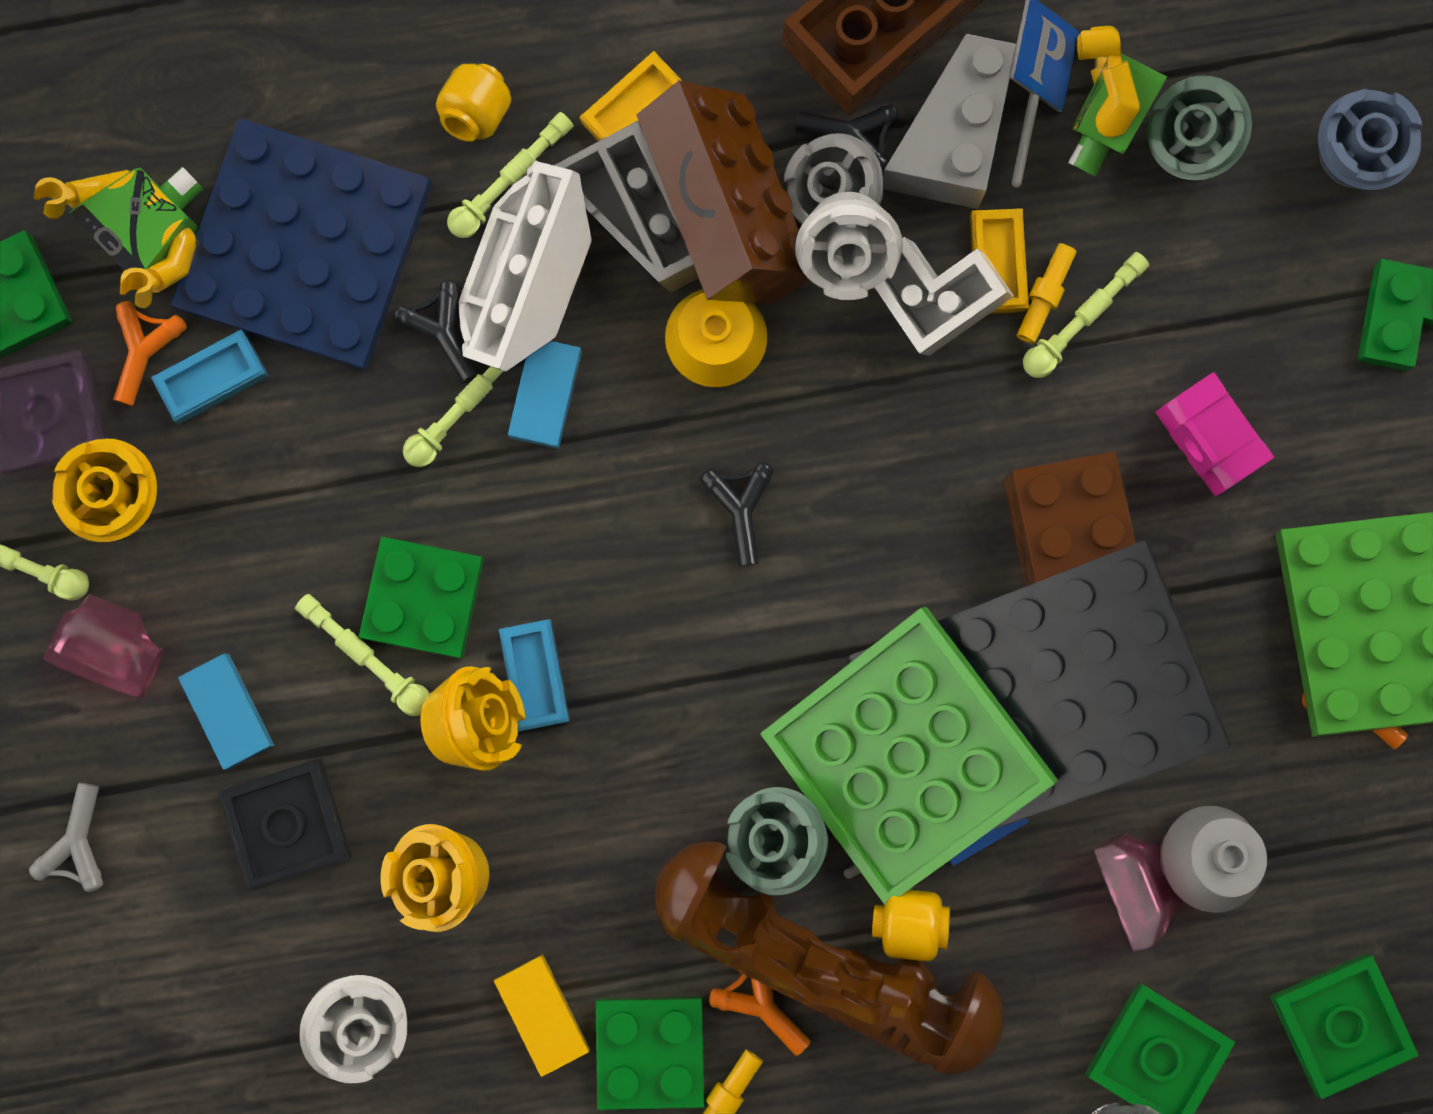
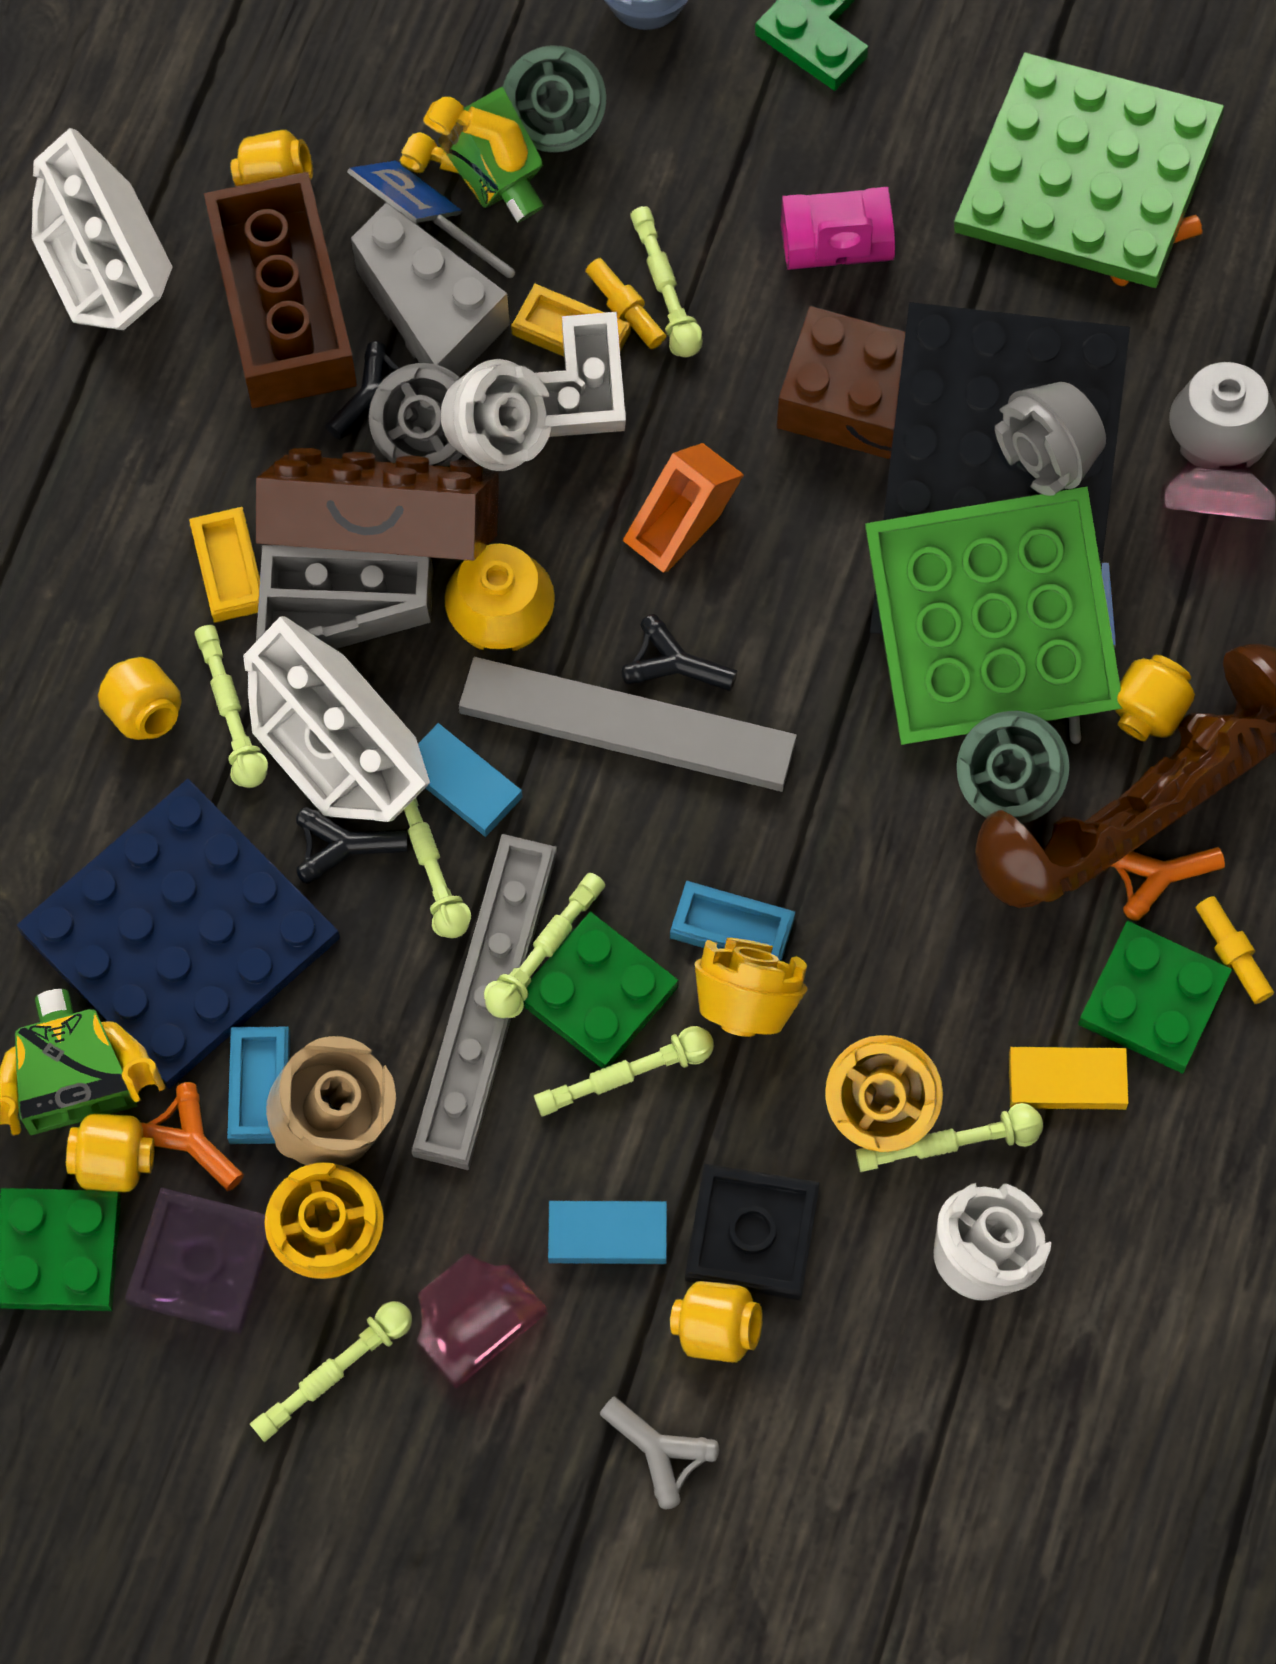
camera: 65 degrees left, 15 degrees down
none -> yellow head [66,1114,154,1192]
none -> tan brick [266,1036,396,1166]
none -> light grey tile [412,834,557,1170]
none -> light grey tile [459,657,797,792]
none -> yellowish green piece [484,873,605,1018]
none -> orange slope [622,443,744,573]
none -> yellow head [670,1281,762,1363]
none -> yellowish green piece [855,1103,1043,1172]
none -> light grey cone [995,382,1106,496]

